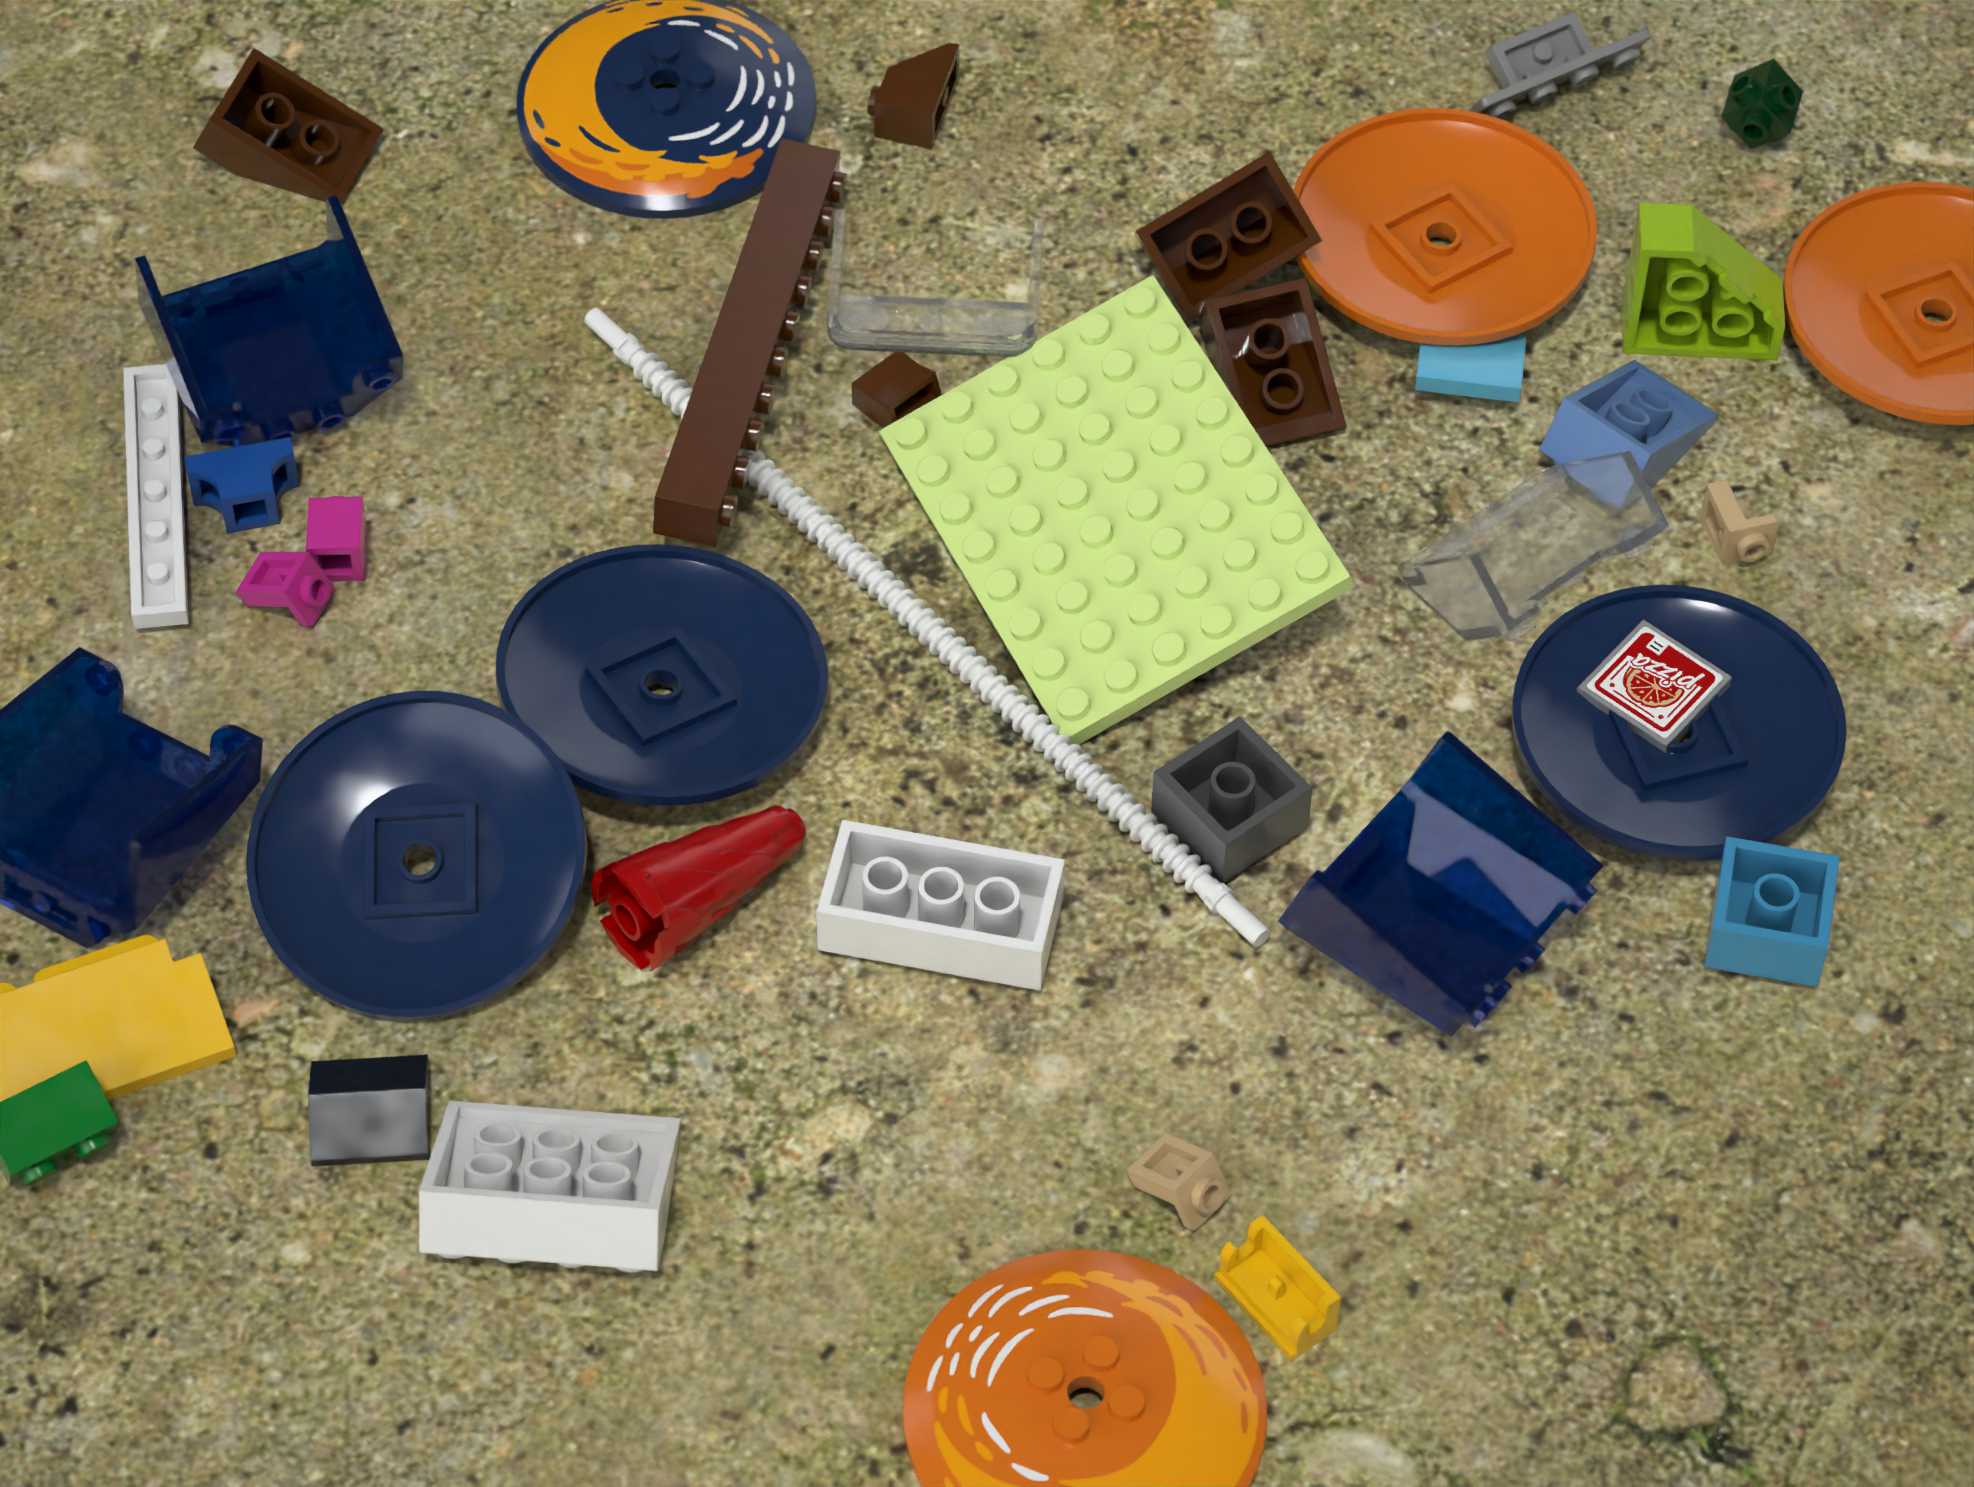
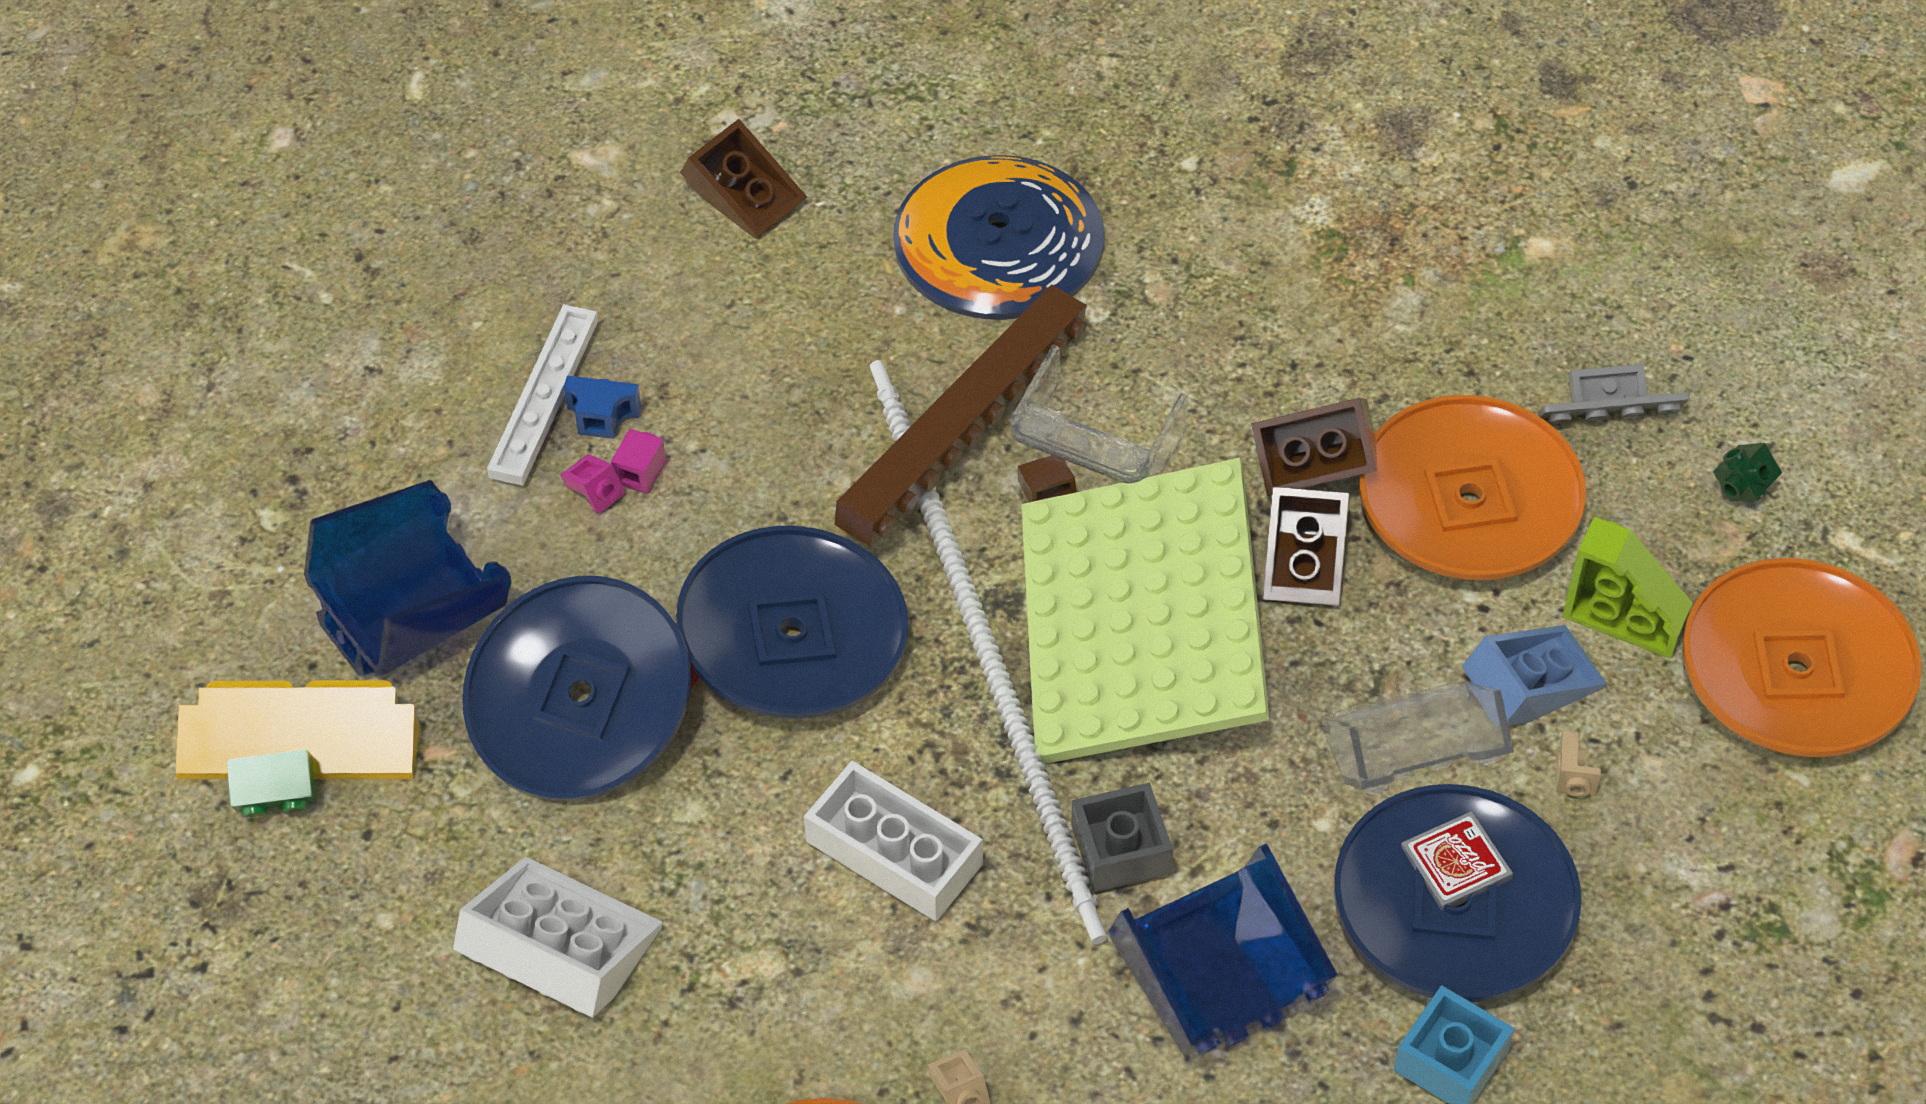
camera: 25 degrees right, 0 degrees up
clear blue windscreen [135,195,403,447] -> none
slope [308,1054,429,1167] -> none
red cone [591,805,806,972] -> none
reddish brown slope [867,43,959,149] -> none
medium azure slope [1415,331,1526,403] -> none

